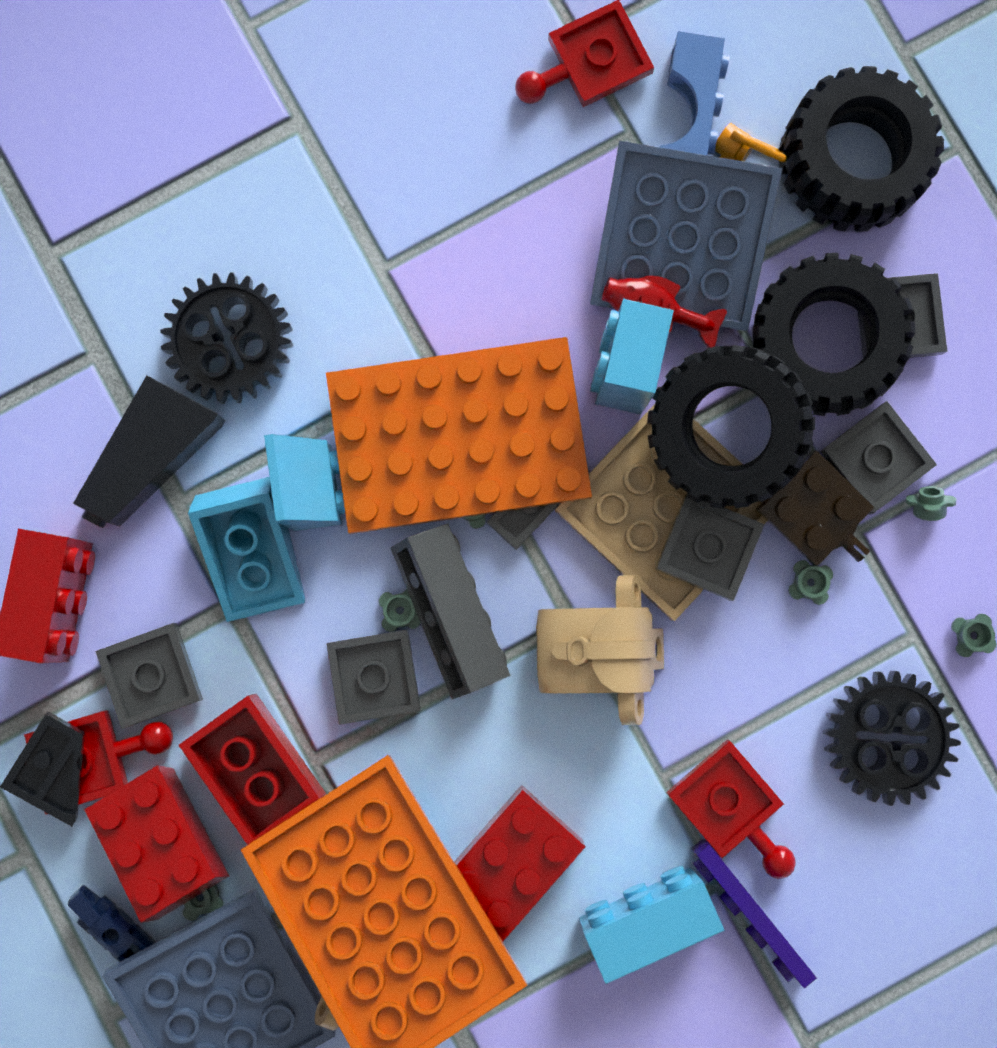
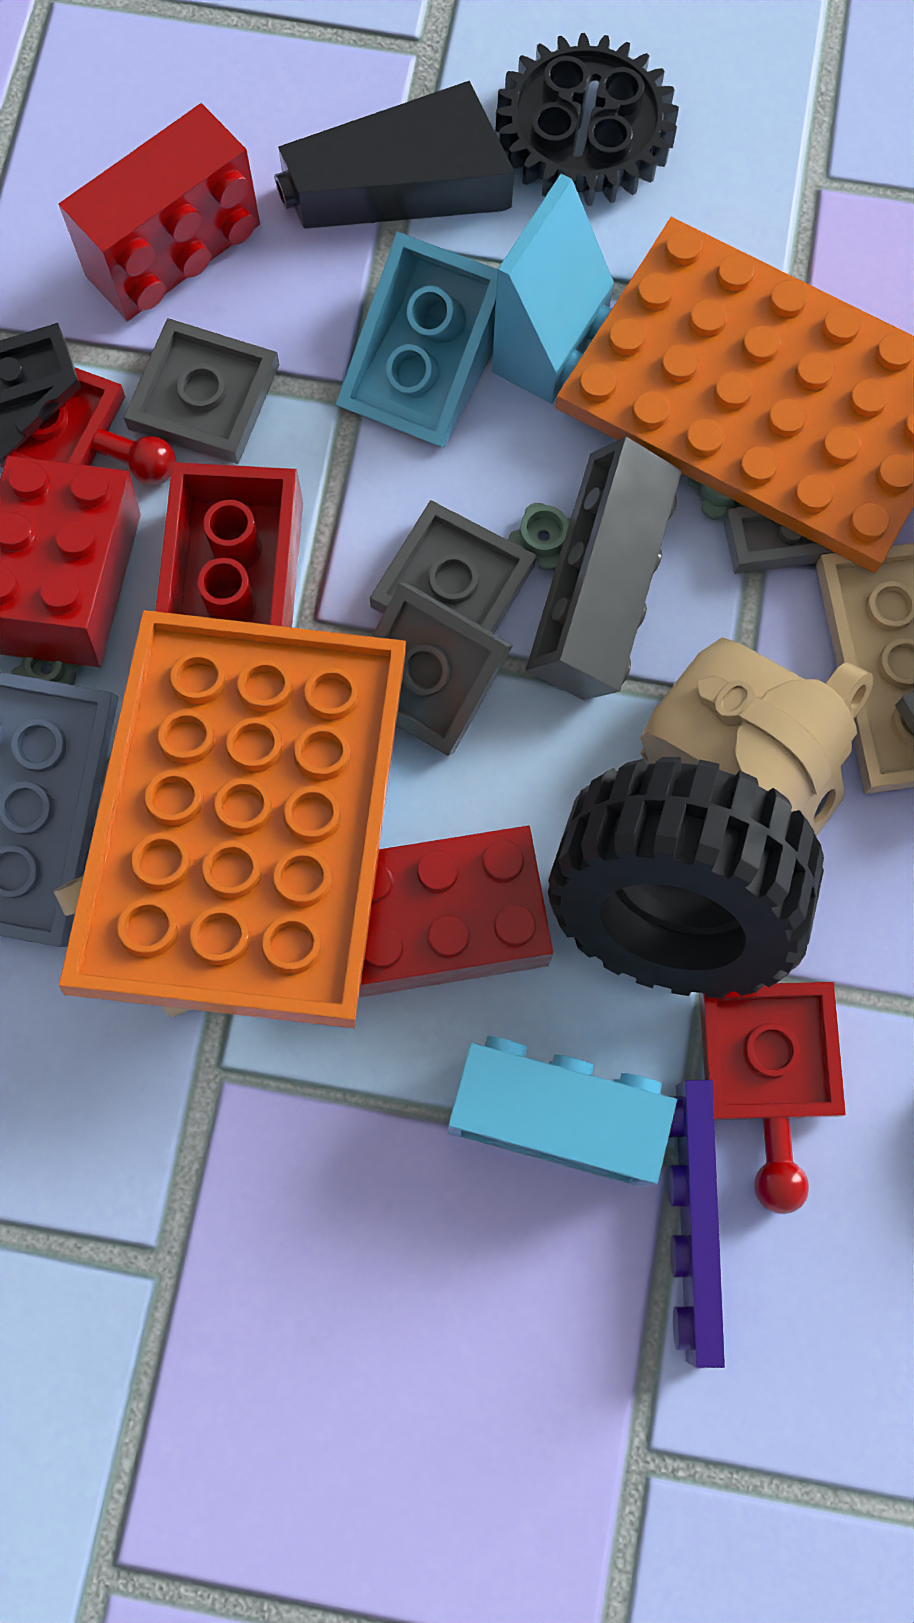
camera: 40 degrees right, 10 degrees down
none -> dark grey plate [372,583,513,756]
none -> black tyre [547,757,824,998]

